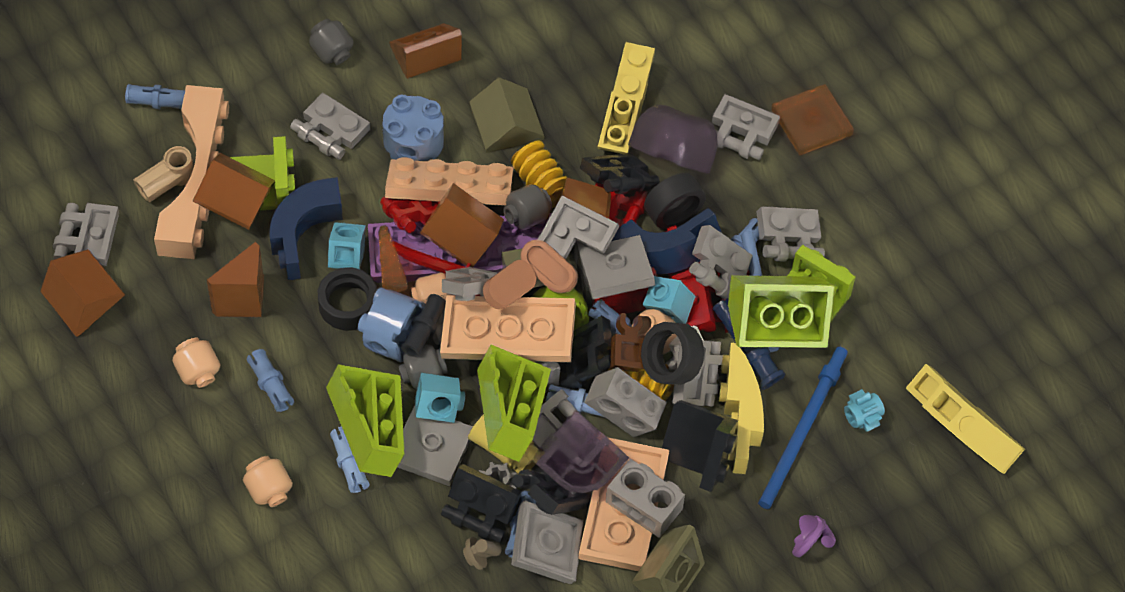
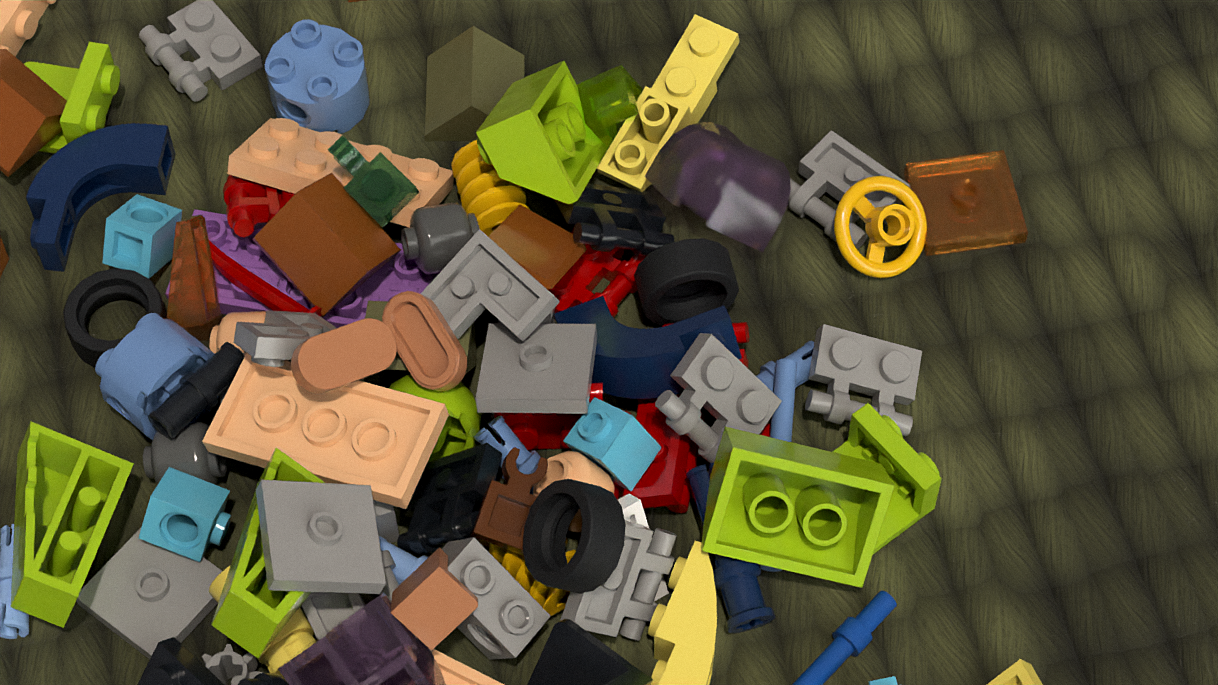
camera: 20 degrees right, 0 degrees up
none -> light grey plate [256,480,386,594]
none -> clear green plate [328,135,419,228]
none -> nougat panel [390,548,478,651]
none -> lime slope [476,61,609,204]
none -> clear neon green panel [577,65,643,149]
none -> yellow piece [834,176,927,278]

